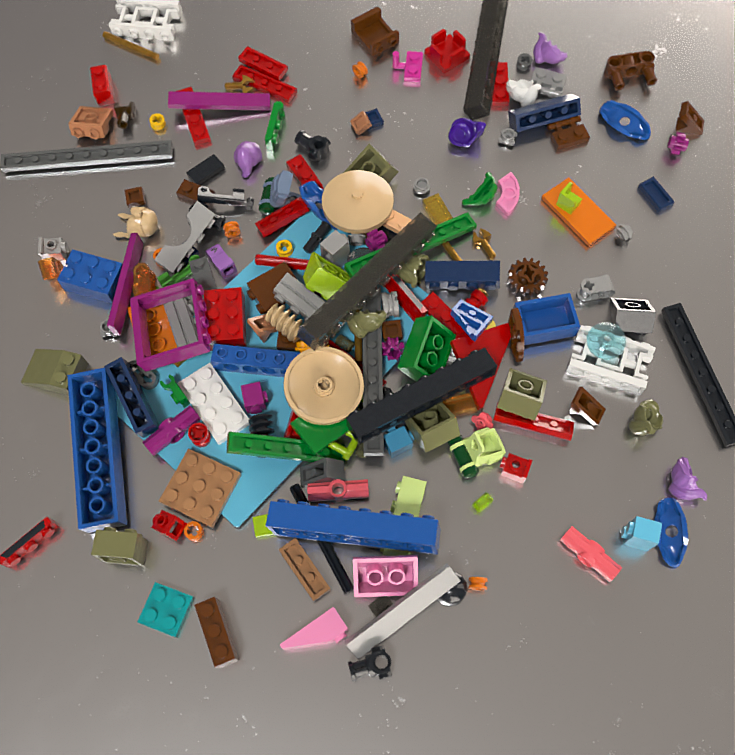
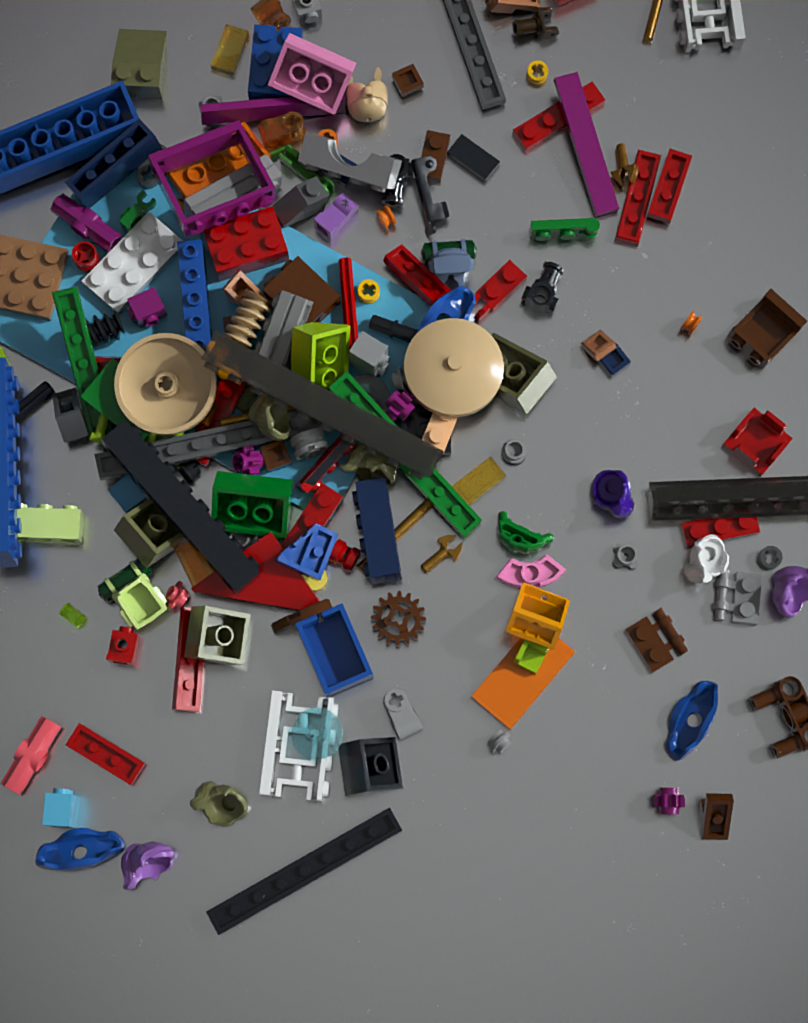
camera: 70 degrees right, 10 degrees up
medium lavender hair [234,141,262,178] -> none
coral piece [307,479,369,502] -> none
dark pink plate [393,51,423,82] -> none
dark blue brick [508,94,581,132] -> none
reddish brown slope [570,387,606,425] -> none
dark blue tile [638,176,675,213] -> none
none -> red plate [65,723,146,786]
none -> clear yellow tile [210,24,249,76]
none -> bright pink slope [268,33,357,115]
none -> light orange window [505,582,570,650]

